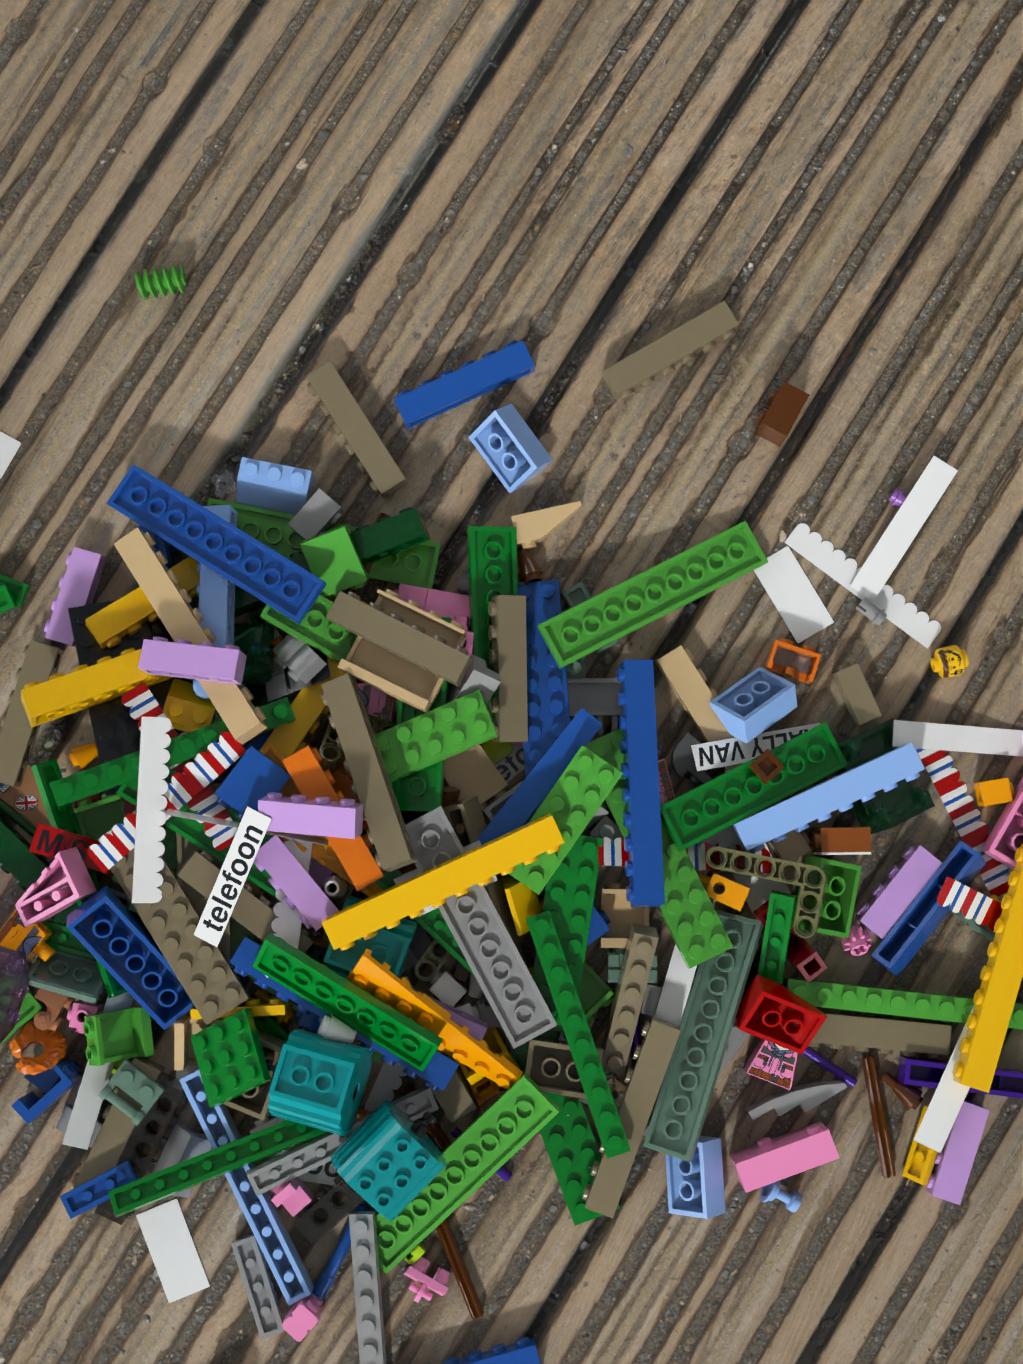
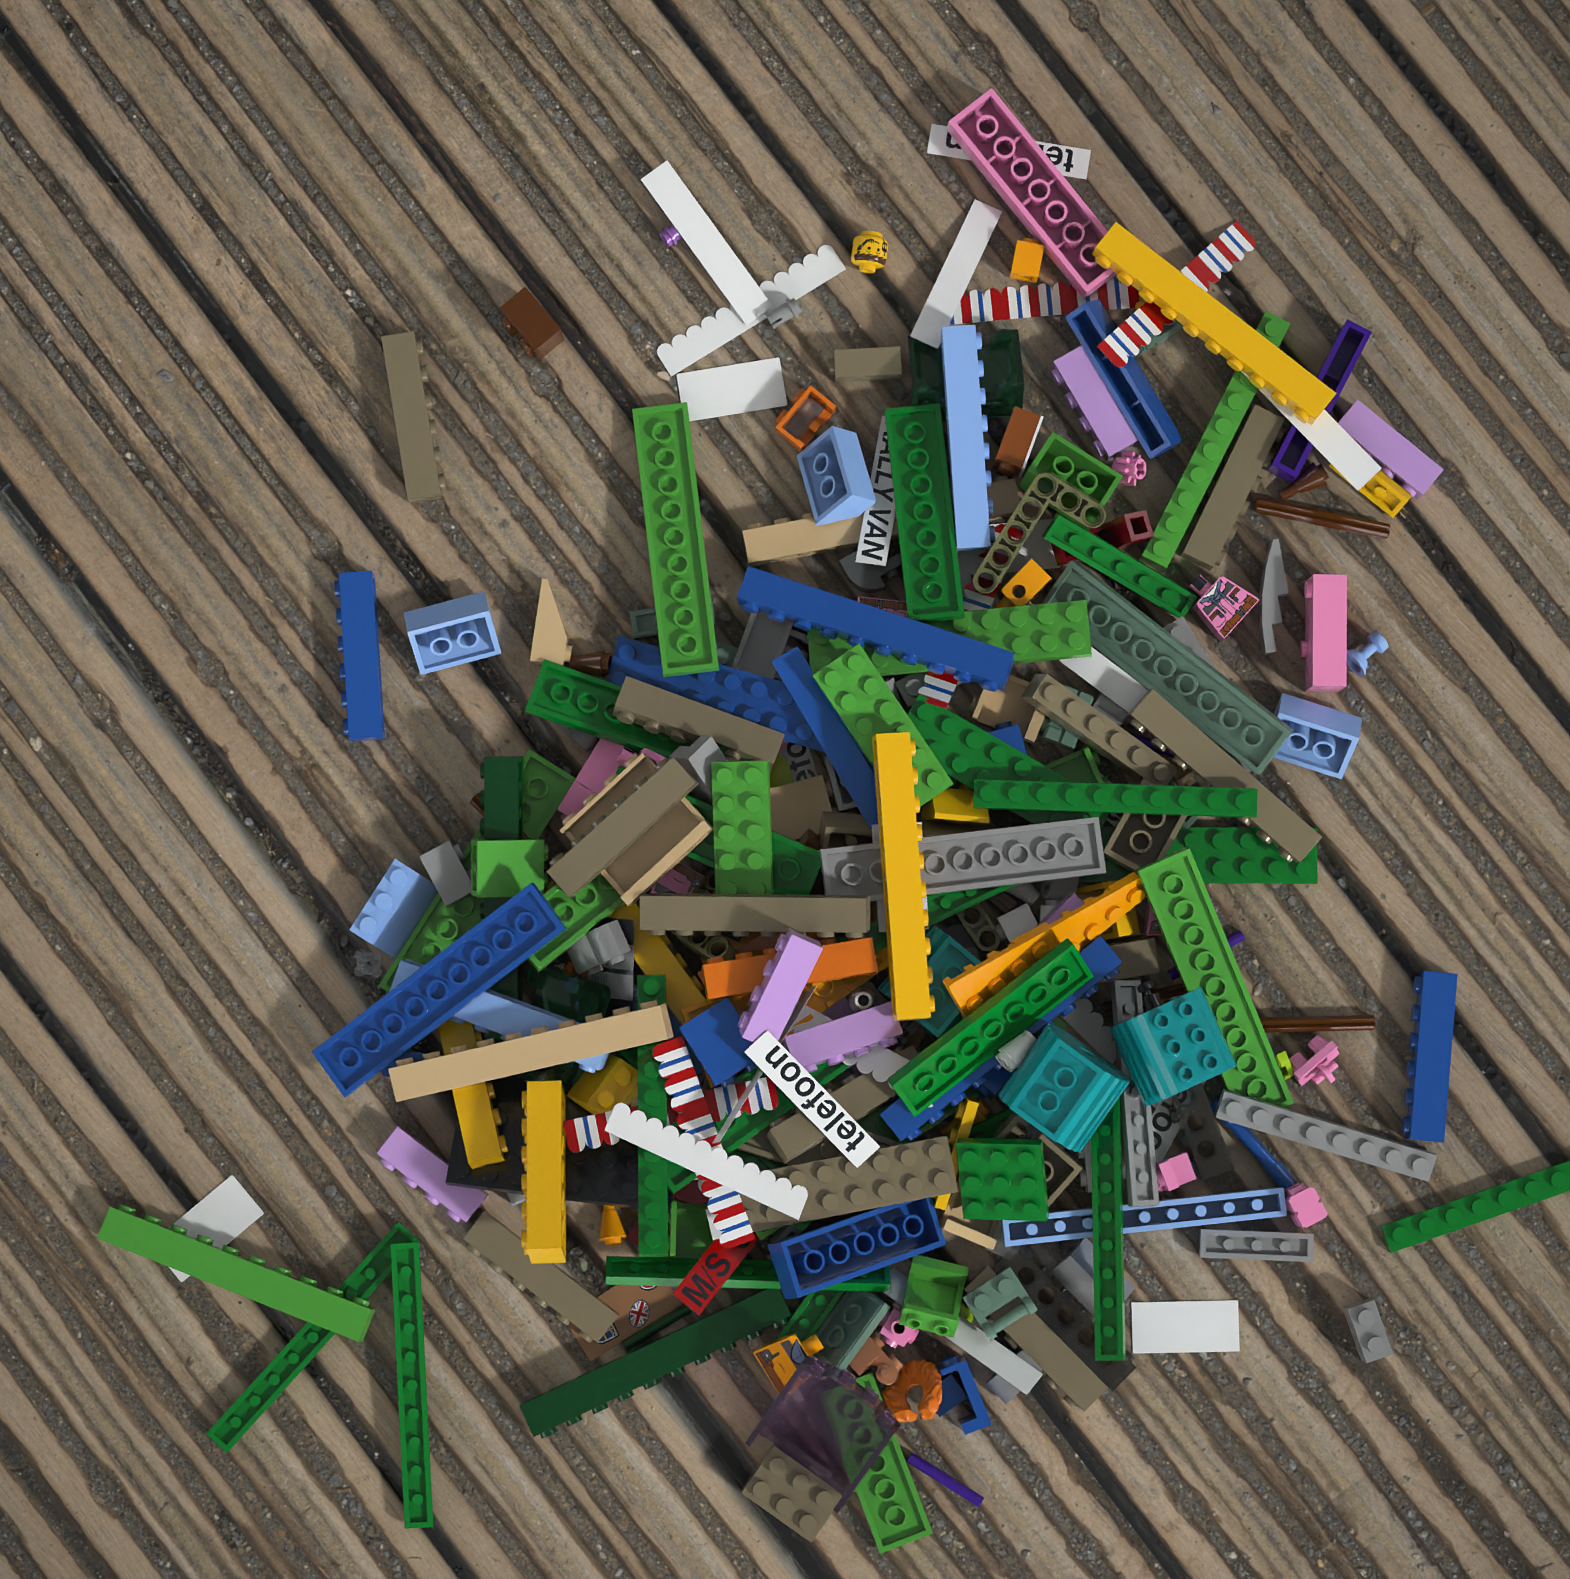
camera: 75 degrees left, 0 degrees up
bright pink wedge [15,847,97,927] -> none
blue plate [60,1160,138,1219] -> none
bright green piece [134,263,187,300] -> none
lavender brick [138,637,247,685] -> none
dark tan brick [306,361,407,499] -> none
reddish brown plate [470,1077,502,1109] -> none
red slope [735,974,827,1054] -> none
reddish brown plate [748,749,784,784] -> none
dark purple bar [803,1046,857,1088] -> none

